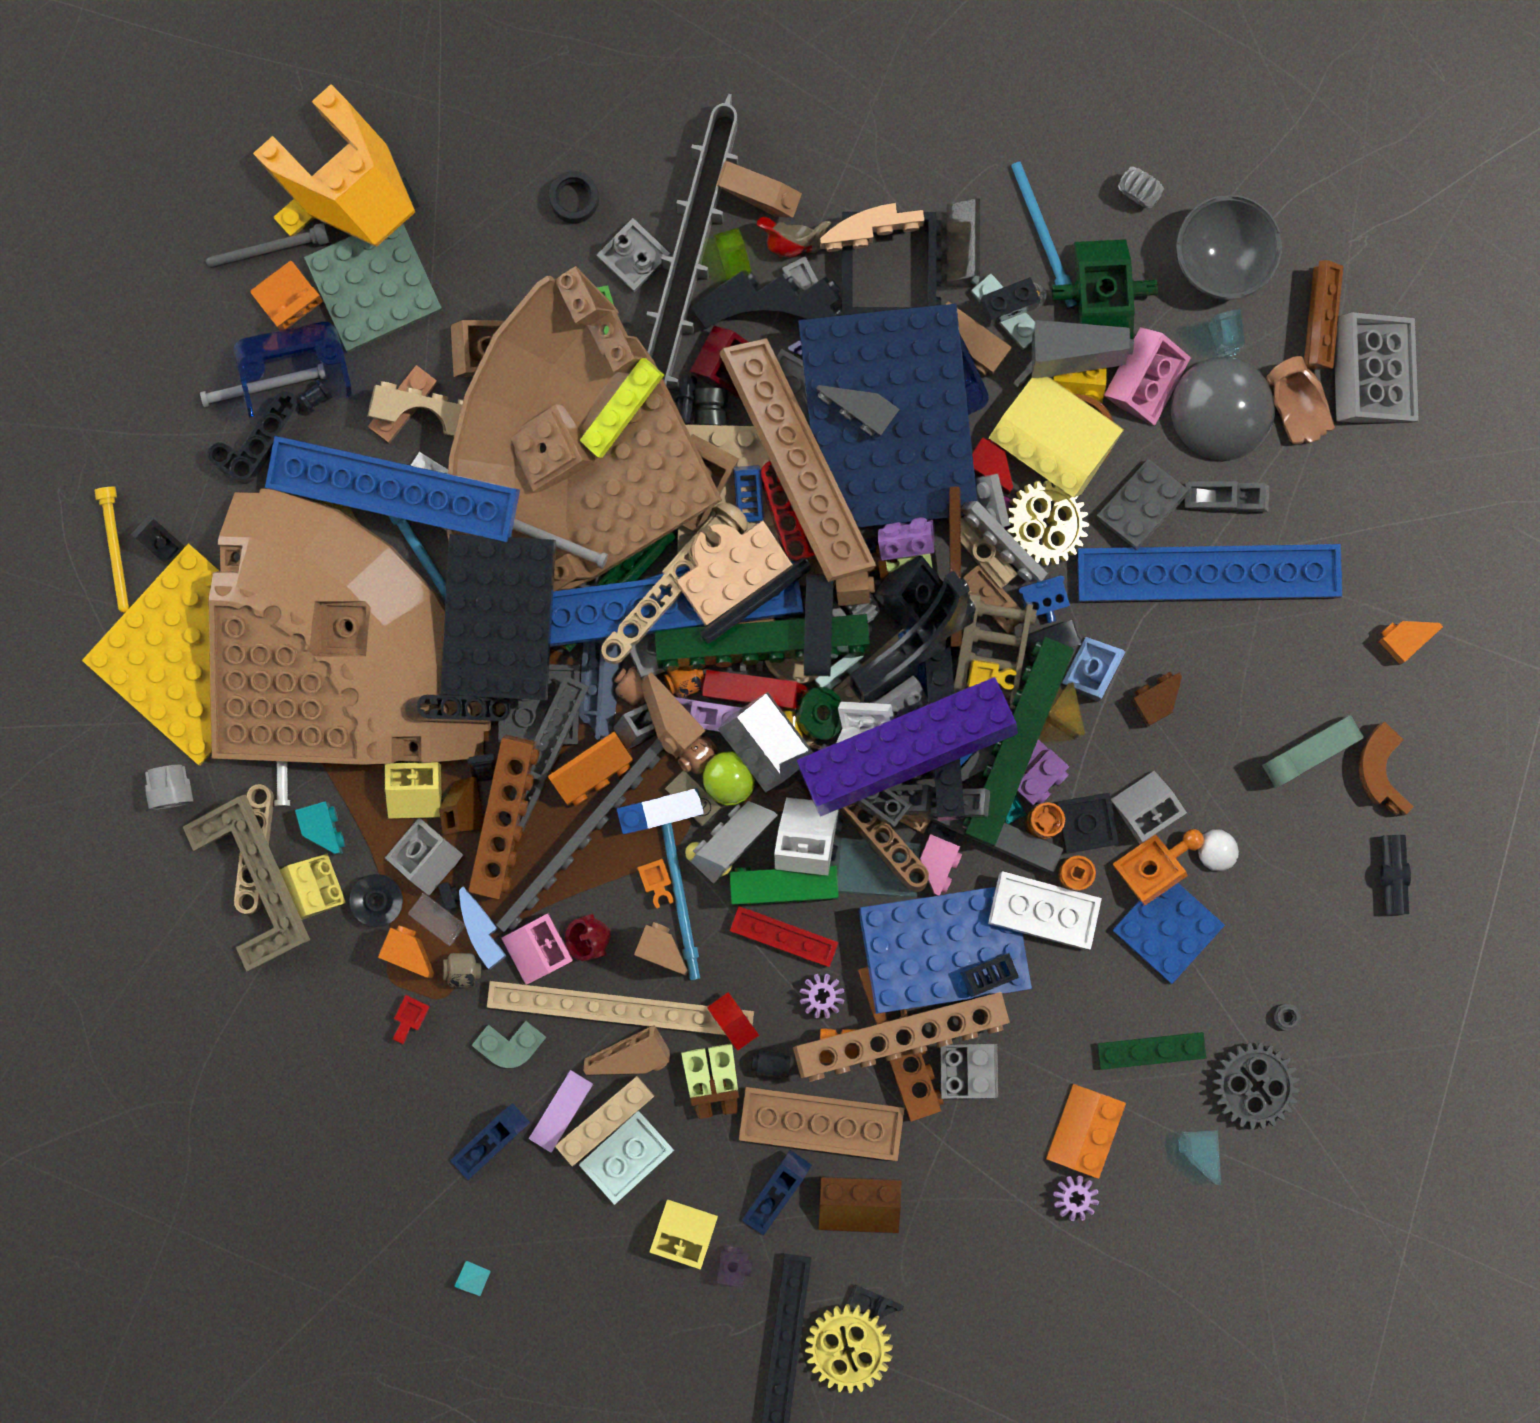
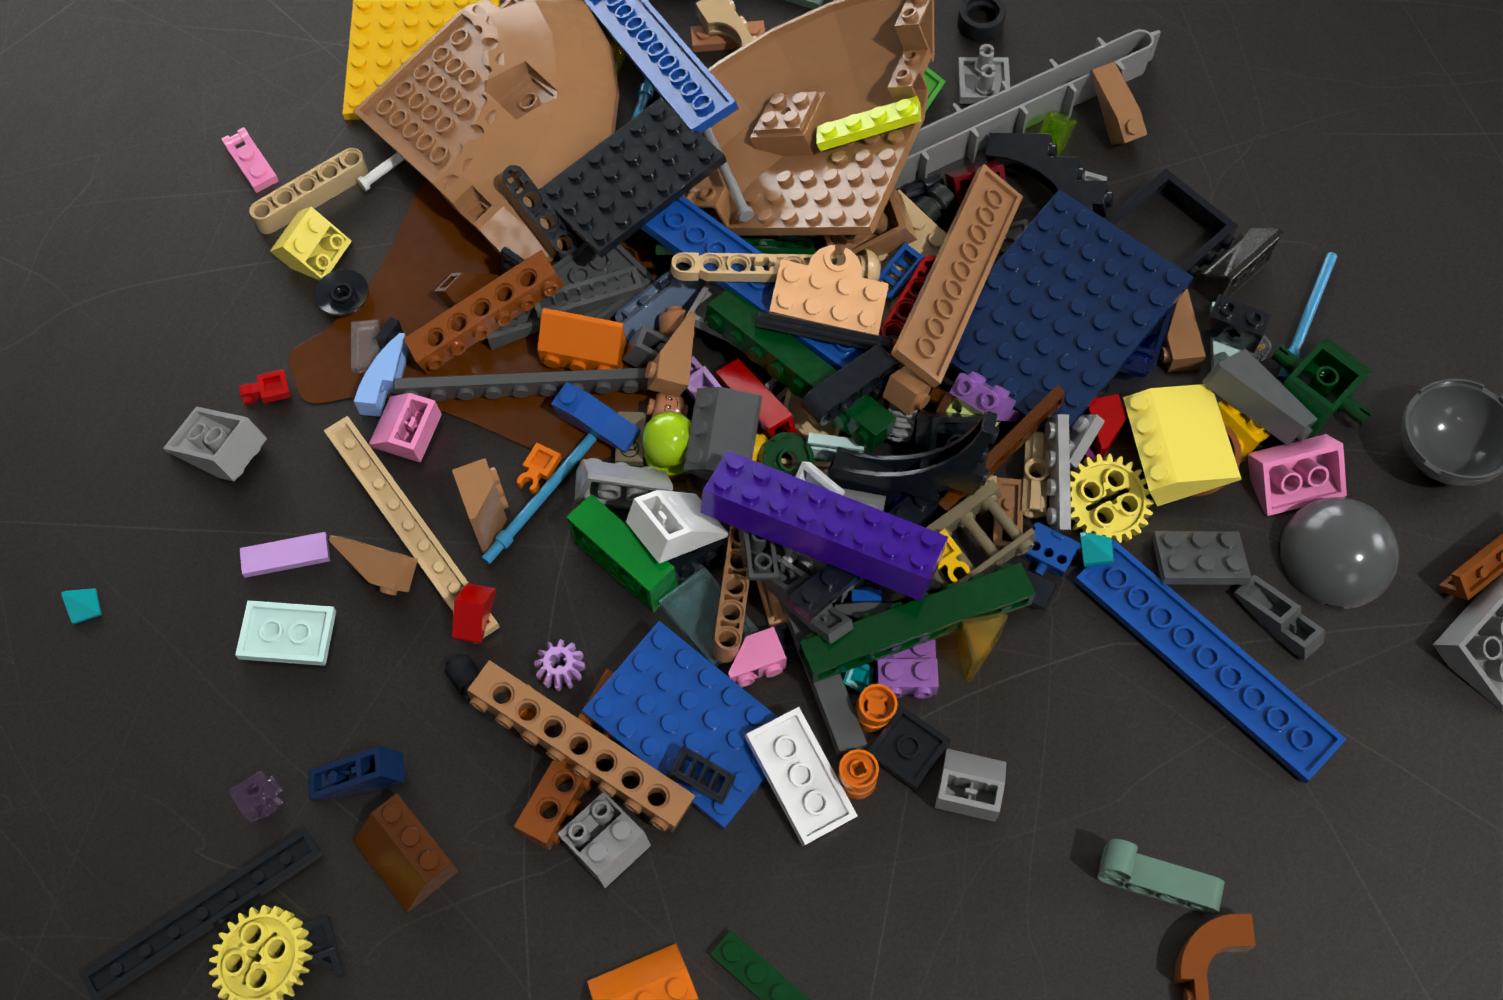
camera: 50 degrees right, 20 degrees down
light grey piece [145,765,194,810] -> none
dark tan plate [183,794,310,972] -> none
teal slope [295,801,345,855] -> none
orange slope [378,925,434,979] -> none
light yellow slope [385,762,442,819] -> none
light grey slope [385,818,463,895] -> none
dark tan head [442,953,481,988] -> none
dark blue slope [450,1103,530,1180] -> none
sand green plate [472,1021,547,1068] -> none
tan arch [555,1076,655,1166] -> none
dark red helmet [565,914,611,961] -> none
light yellow slope [650,1199,718,1269] -> none
orange head [664,667,705,698] -> none
yellowish green hips [681,1043,739,1119] -> none
red plate [730,906,838,967] -> none
medium nougat plate [739,1087,904,1161] -> none
hair [756,217,831,258] -> none
dark grey slope [816,385,900,437] -> none
light nougat slope [820,203,924,252] -> none
light blue slope [1062,637,1125,702] -> none
blue plate [1112,883,1225,984] -> none
orange plate [1113,829,1204,906] -> none
light grey gear [1118,167,1164,208] -> none
reddish brown slope [1131,671,1182,727] -> none
white hair [1198,829,1239,871] -> none
clear light blue slope [1208,308,1245,357] -> none
nougat hair [1266,356,1335,444] -> none
orange slope [1379,621,1443,664] -> none
none -> light grey slope [163,406,267,481]
none -> bright pink plate [221,127,279,193]
none -> teal slope [1080,532,1114,567]

